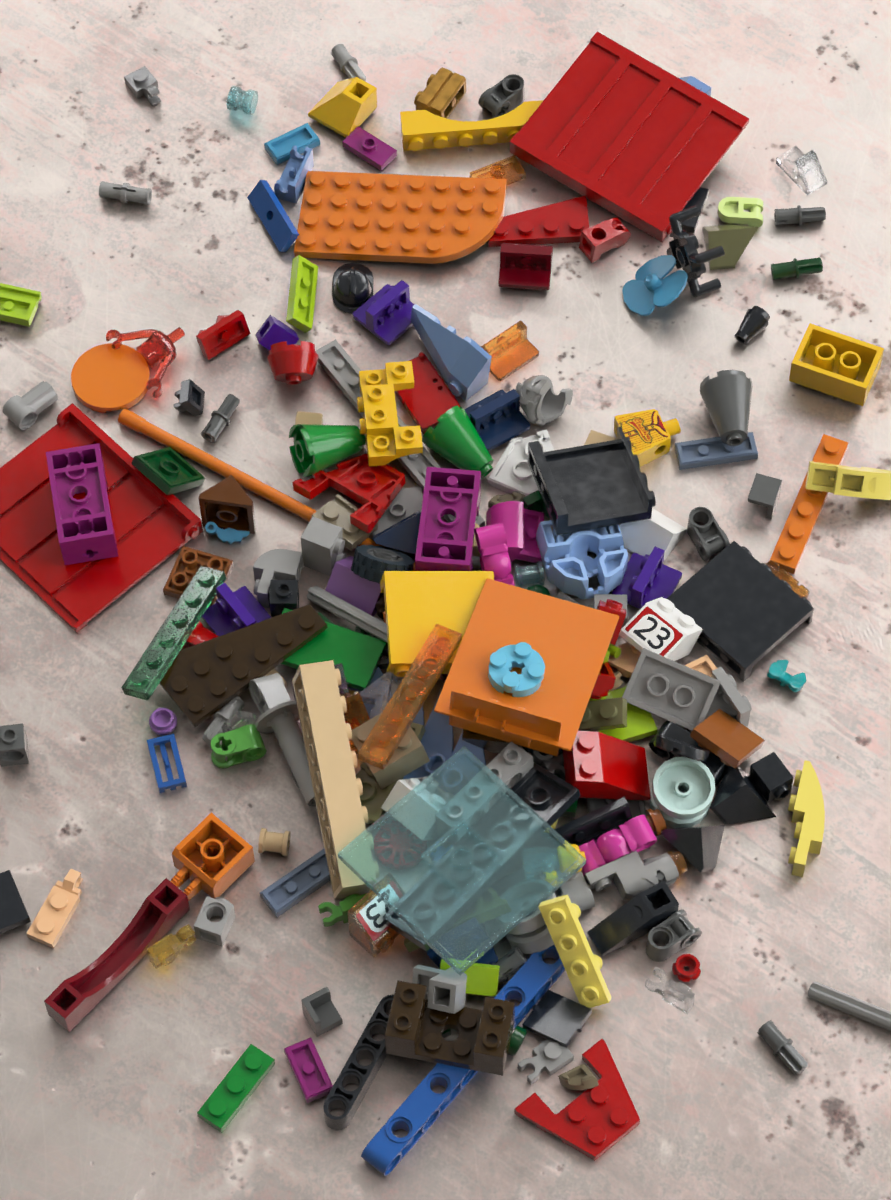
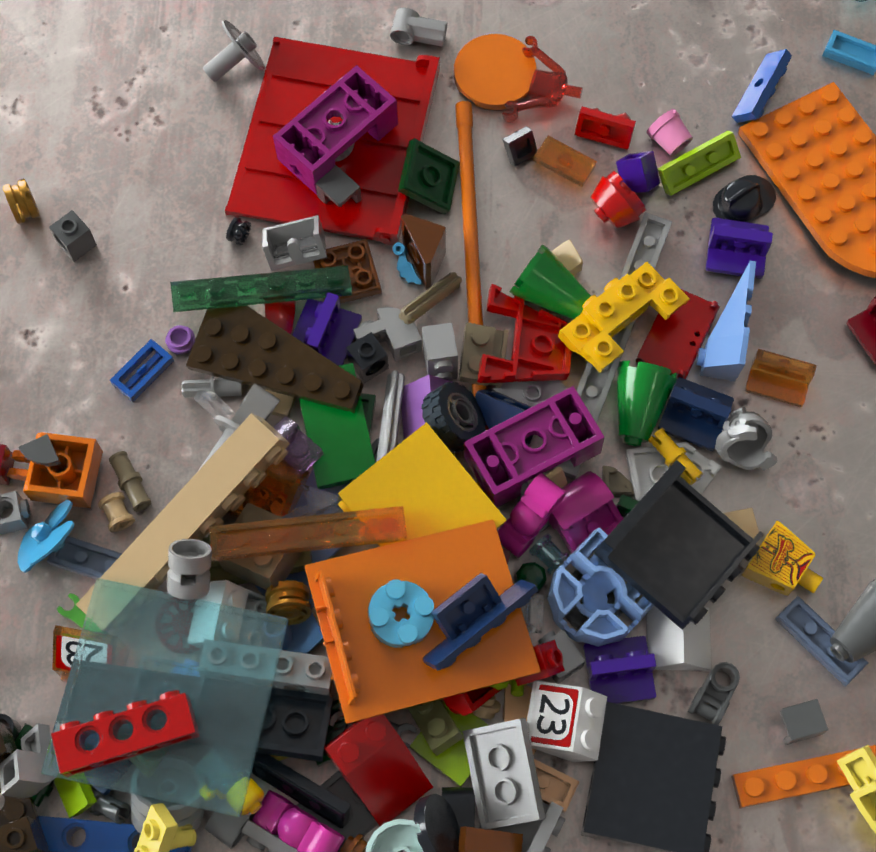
camera: 55 degrees right, 10 degrees up
dark grey axle [201,394,240,443] -> none
bright green piece [211,724,267,769] -> none
medium blue hinge [274,145,314,203] -> none
clear orange axle [766,560,810,599] -> none
none -> dark azure piece [17,500,75,573]
none -> dark grey tile [19,434,61,467]
none -> red brick [51,690,200,777]
none -> dark tan pin [109,451,152,512]
none -> light grey wheel [167,539,212,600]
none -> black bush [226,216,251,246]
none -> light grey window [262,215,327,271]
none -> pearl gold wheel [265,580,311,626]
none -> dark grey panel [315,165,362,207]
none -> dark tan axle [399,272,462,325]
none -> dark blue bracket [422,573,538,670]
none -> clear orange plate [533,135,597,187]
none -> bright pink piece [646,109,693,156]
none -> yellow pin [648,428,703,485]

